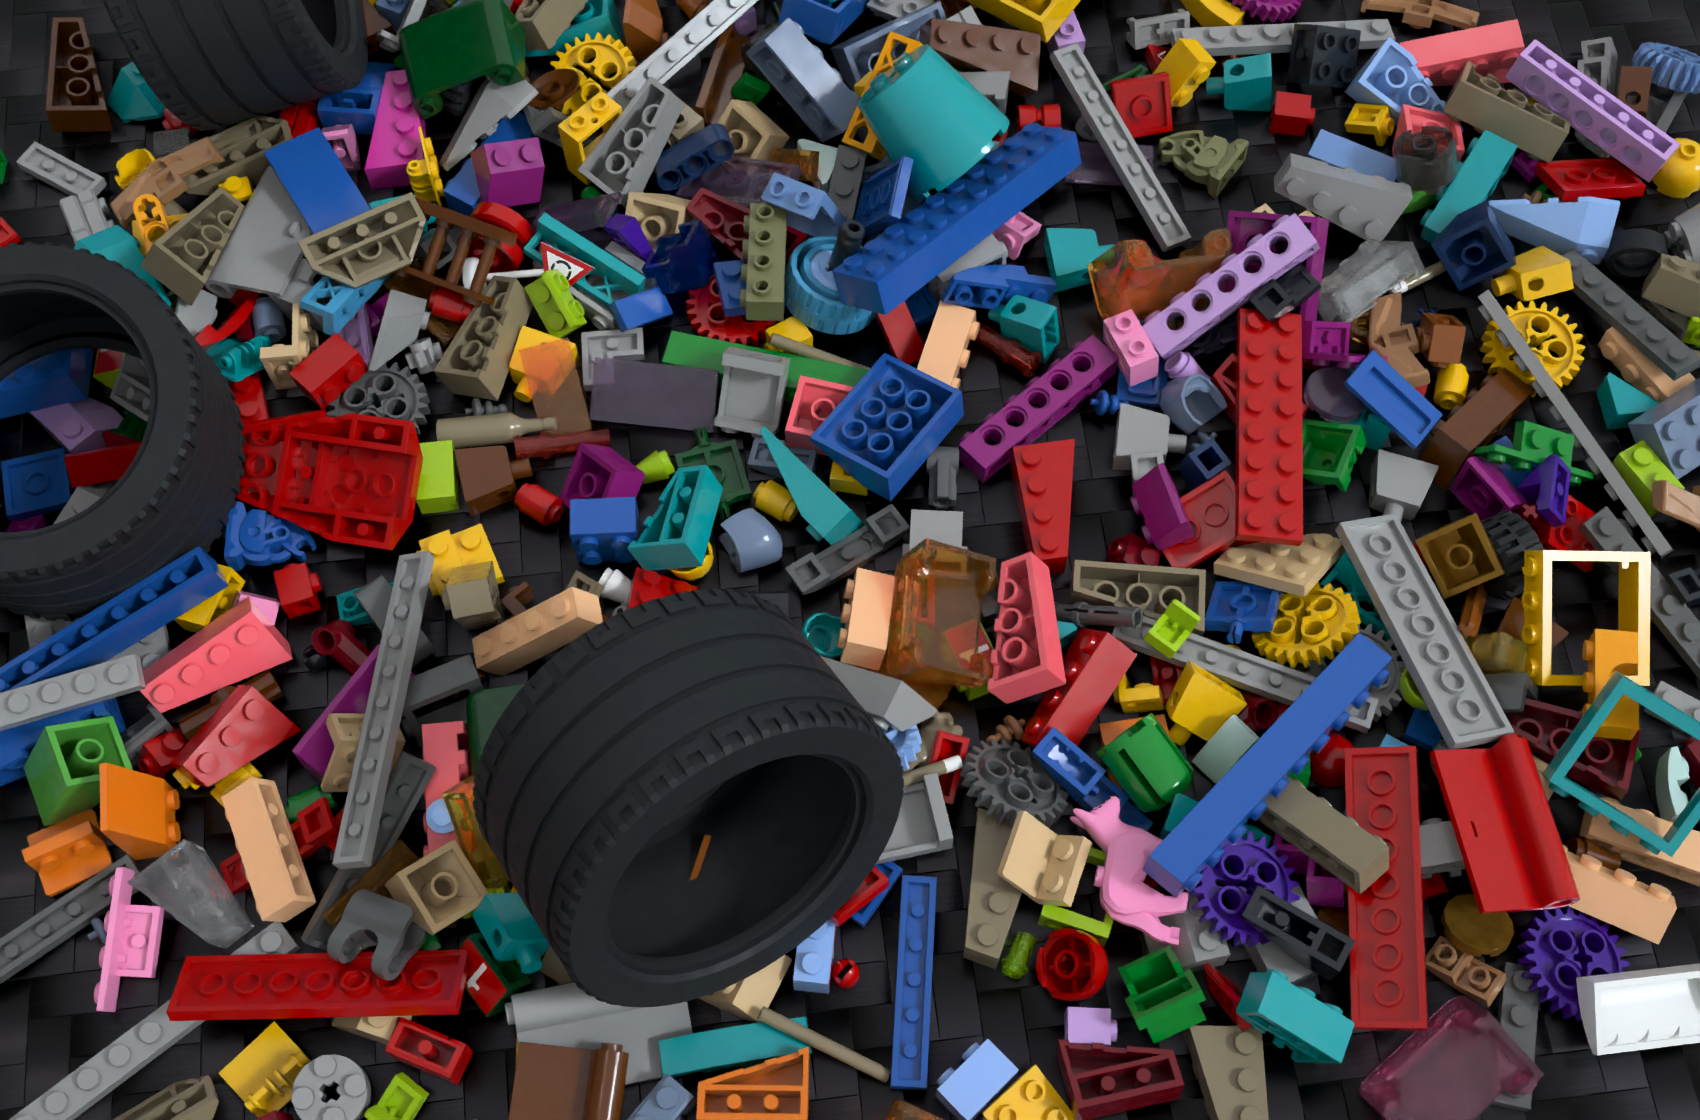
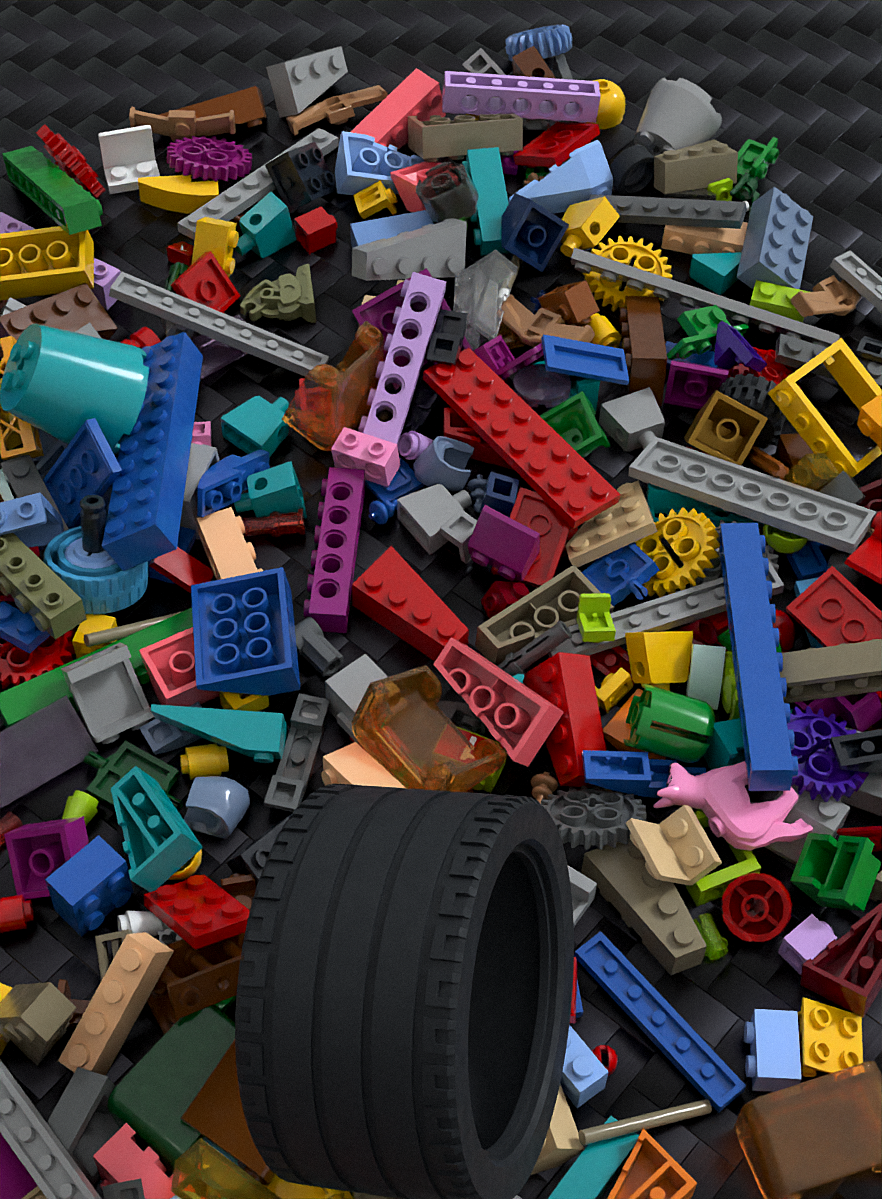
camera: 45 degrees left, 10 degrees down
light grey hinge [1126,9,1190,50] -> none

